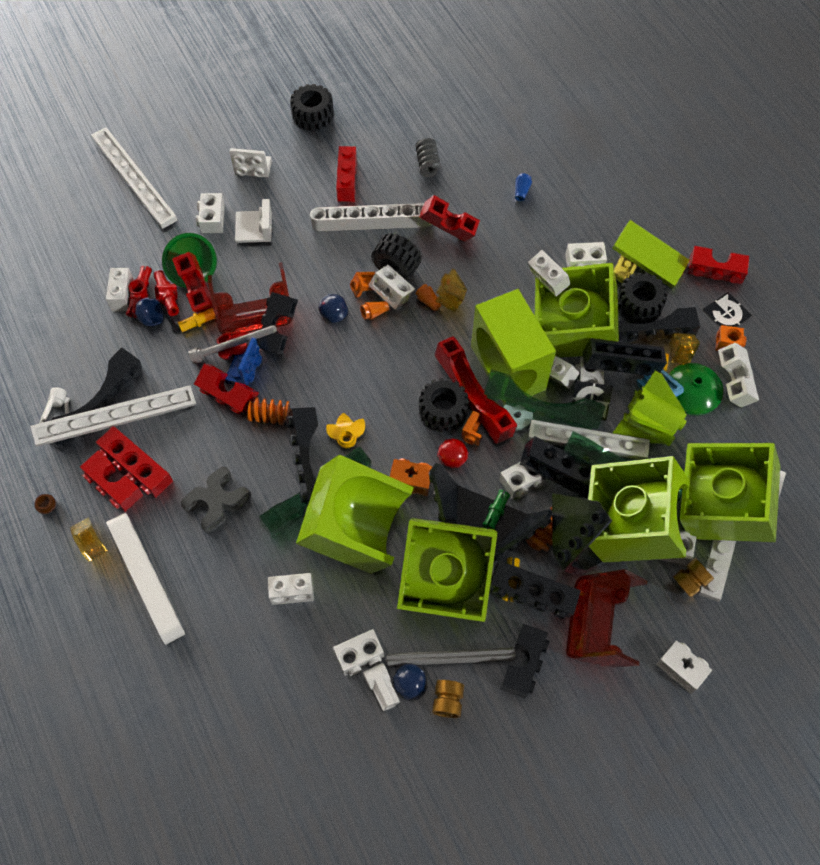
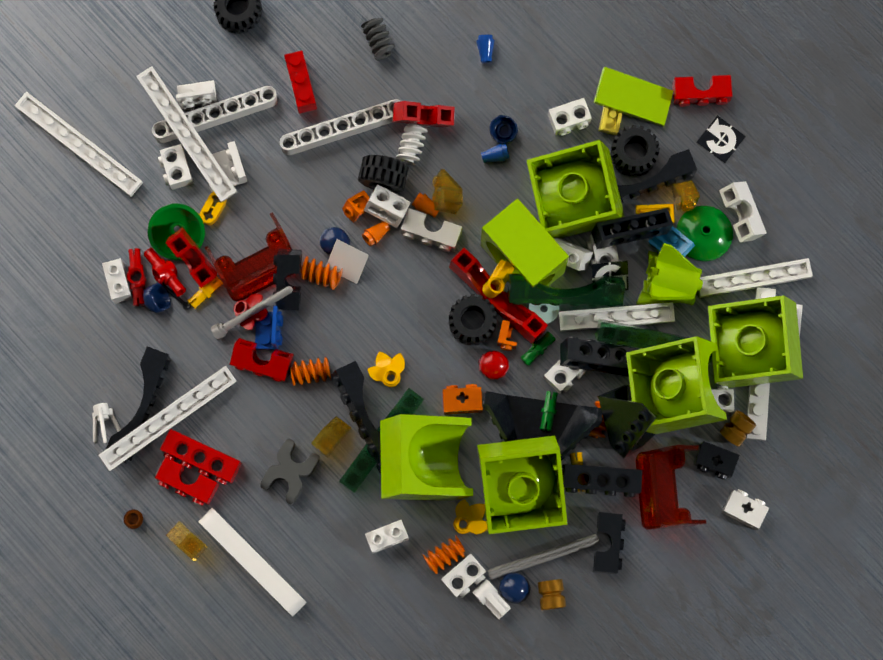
camera: 15 degrees left, 15 degrees up
white brick [527,250,570,296] -> none
orange brick [715,325,747,351] -> none
none -> white plate [136,66,237,203]
none -> white beam [152,86,278,143]
none -> yellow beam [199,192,227,226]
none -> orange piece [301,256,343,290]
none -> clear yellow slope [311,416,351,458]
none -> white sticker [326,239,369,284]
none -> white piece [396,124,428,166]
none -> white arch [401,208,462,252]
none -> orange piece [422,535,466,574]
none -> yellow plate [453,499,488,534]
none -> blue cone [481,143,510,163]
none -> yellow piece [482,259,515,298]
none -> dark blue hair [489,115,518,144]
none -> green pin [520,331,556,366]
none -> black brick [693,441,740,480]
none -> white plate [698,258,813,298]

